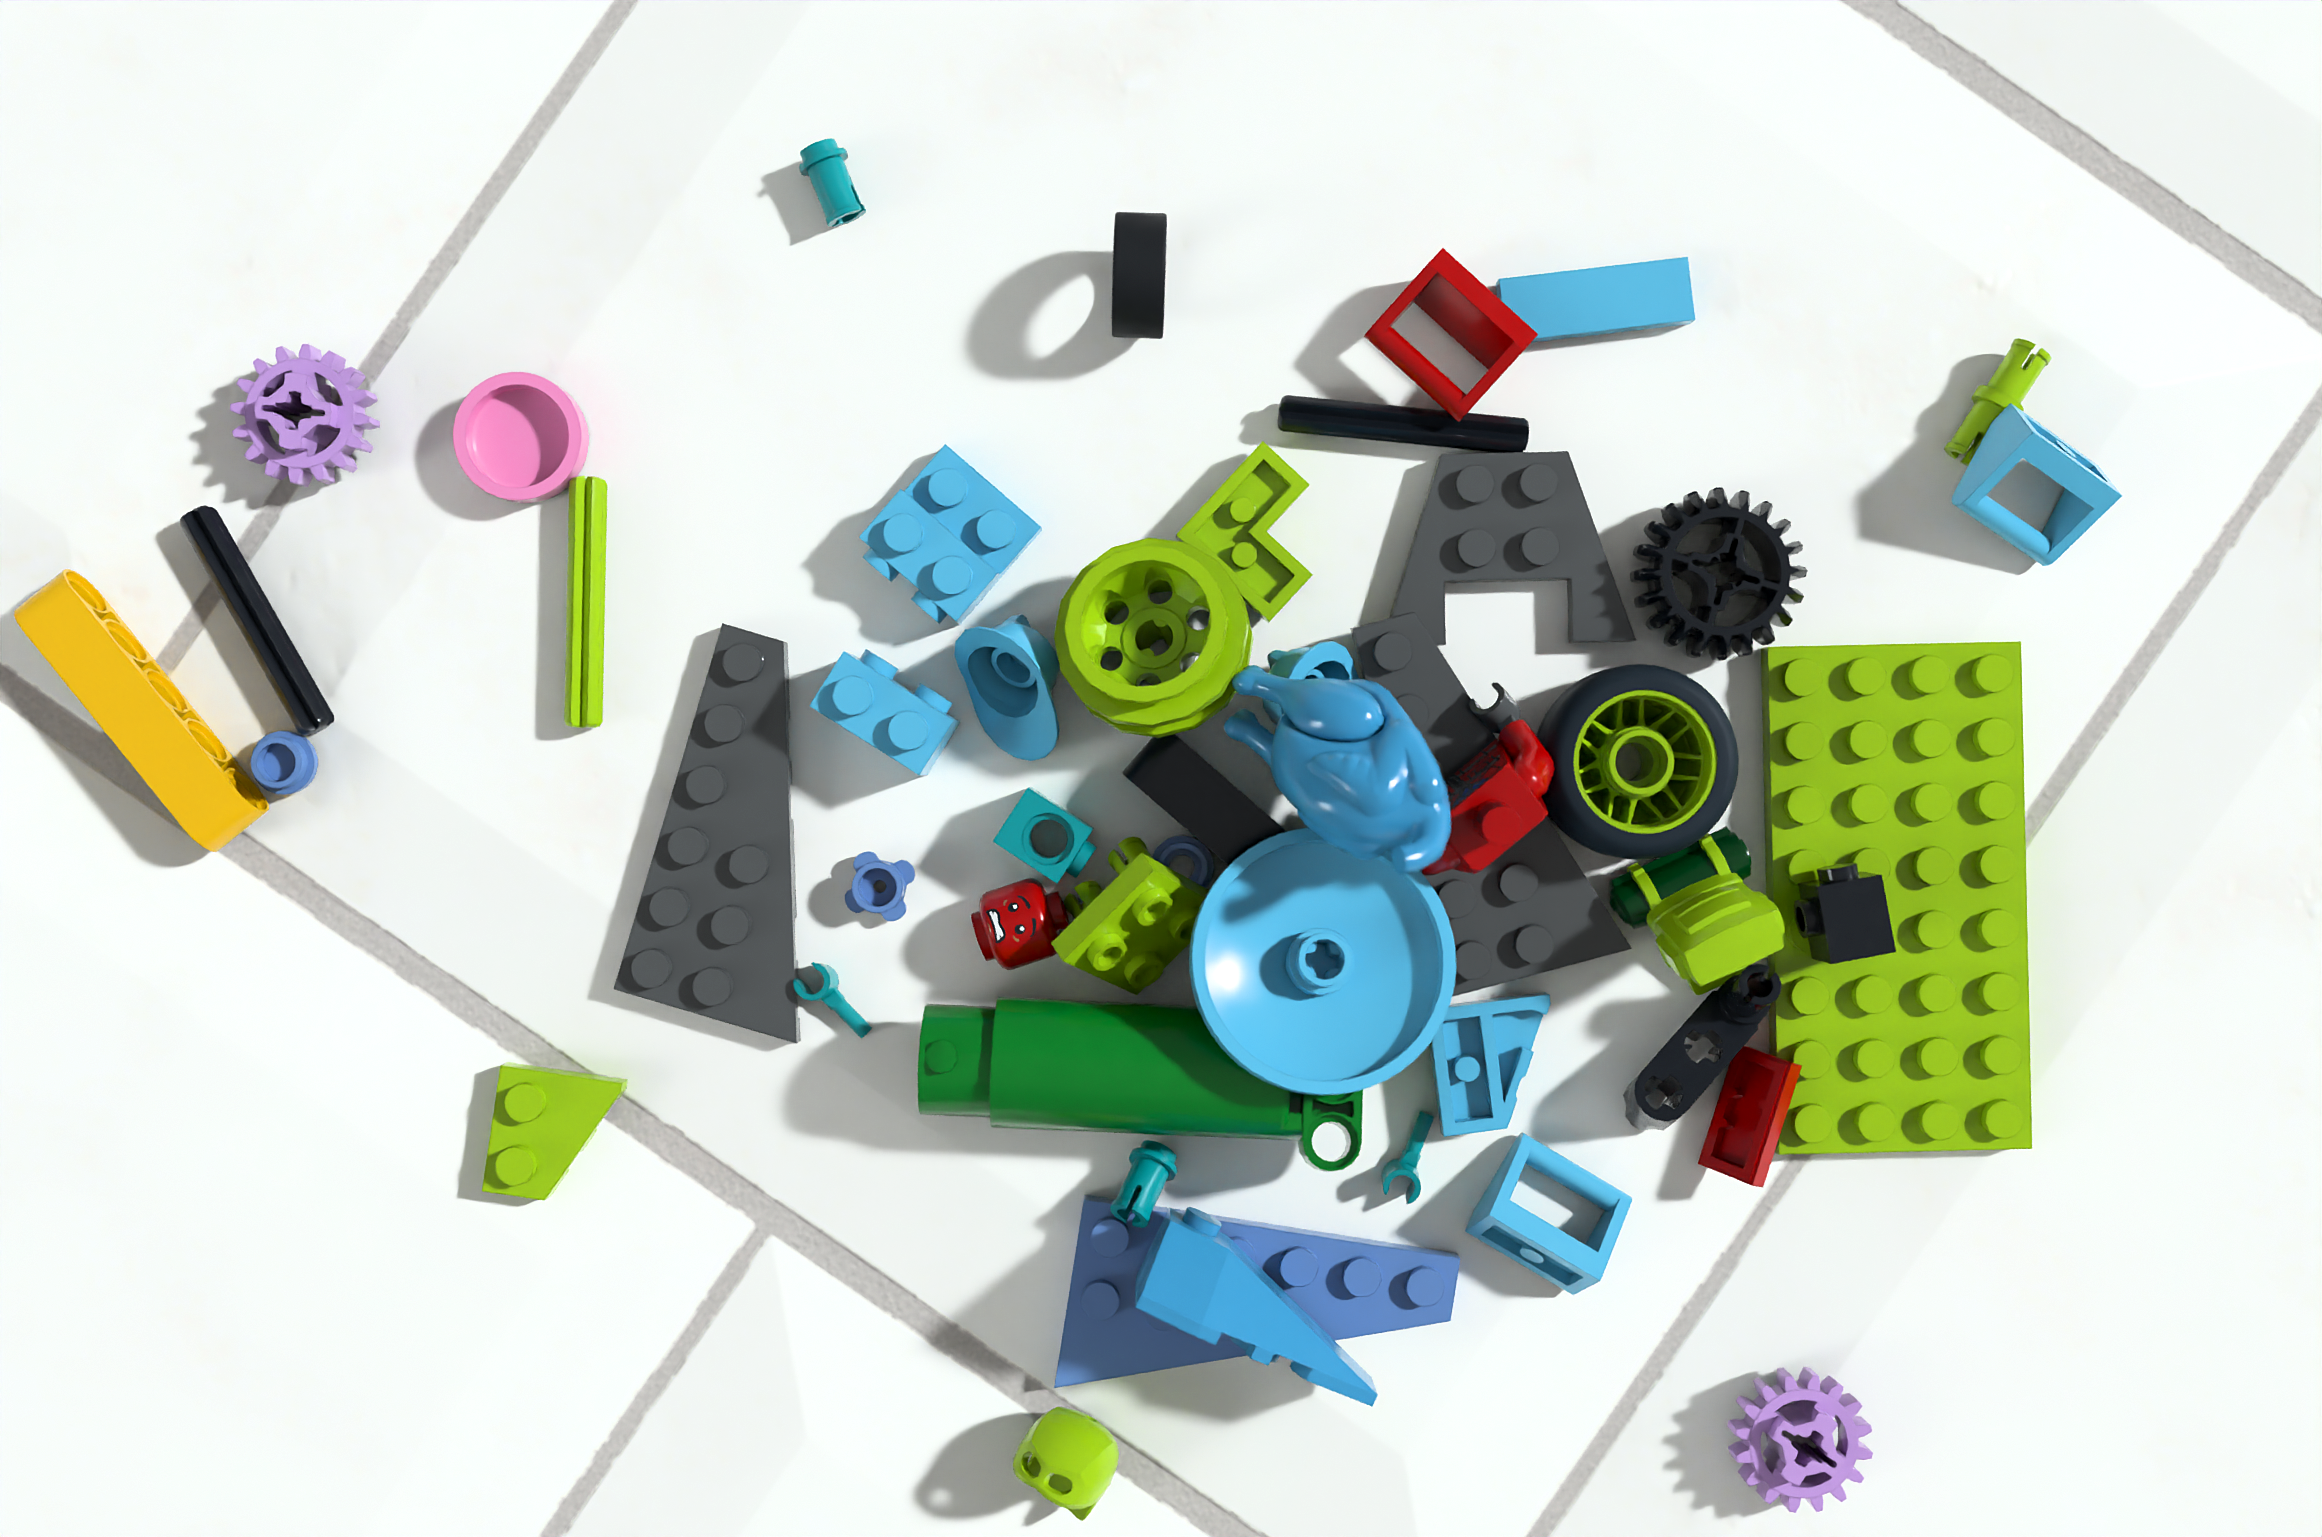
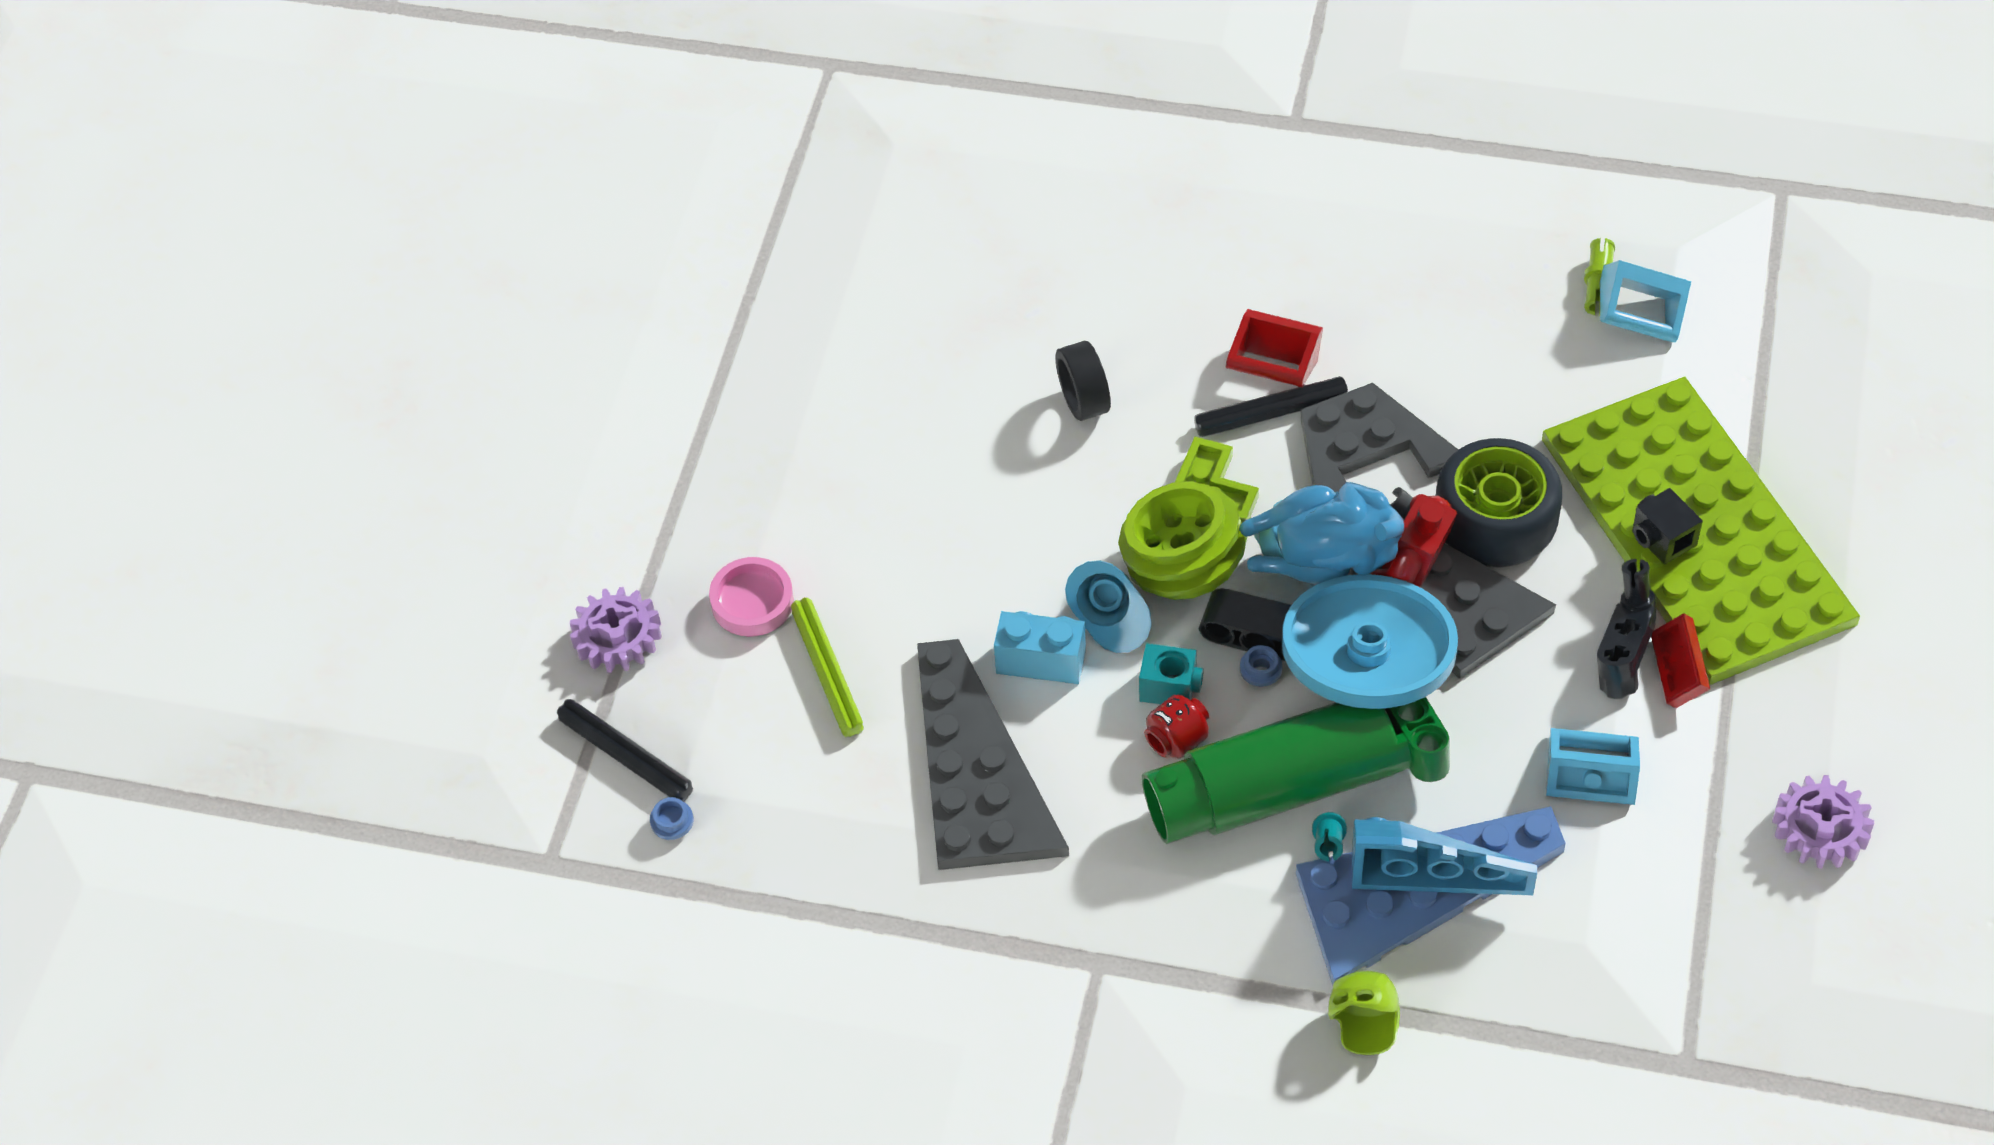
camera: 15 degrees left, 35 degrees down
yellow beam [14,569,269,852] -> none
lime wing [482,1062,628,1201] -> none
teal hand [793,962,872,1039] -> none
teal pin [799,138,866,227] -> none
medium blue plate [845,851,915,921] -> none
medium azure plate [859,444,1043,625] -> none
lime plate [1051,837,1209,995] -> none
teal hand [1381,1111,1434,1204] -> none
medium azure wing [1429,992,1551,1137] -> none
medium azure tile [1495,257,1695,343] -> none
lime piece [1608,826,1785,995] -> none
black gear [1630,487,1808,661] -> none

